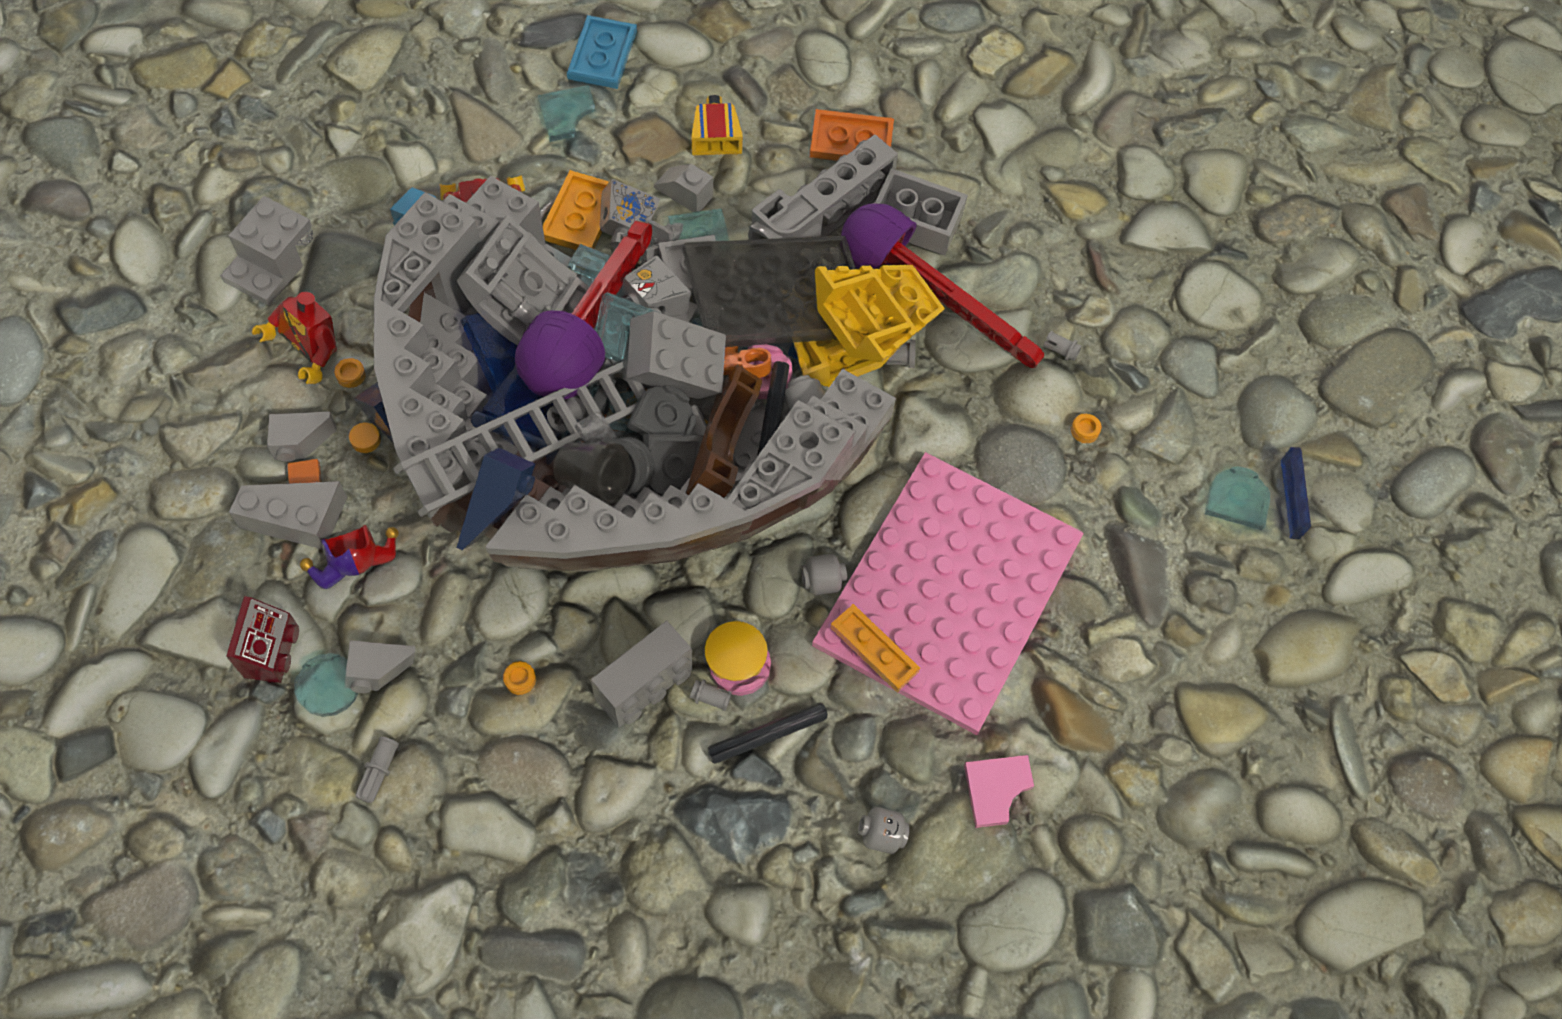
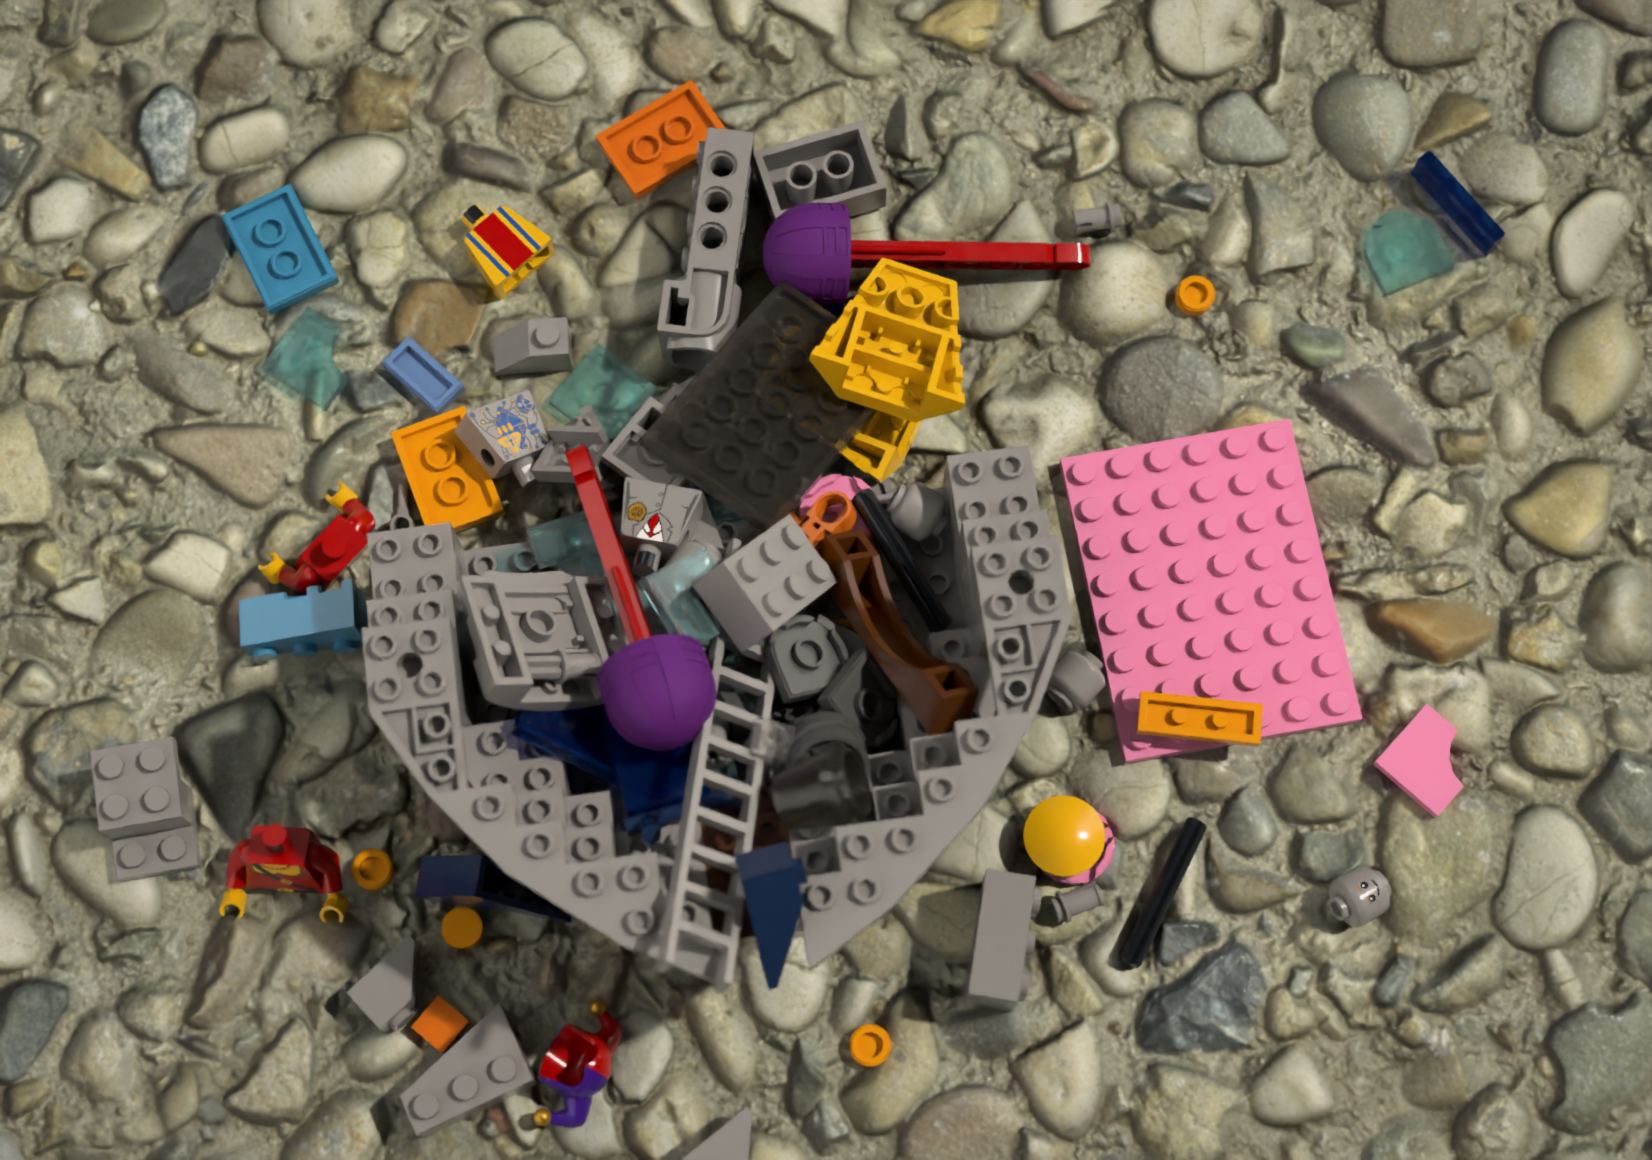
camera: 35 degrees left, 10 degrees up
none -> medium blue tile [381,336,465,415]

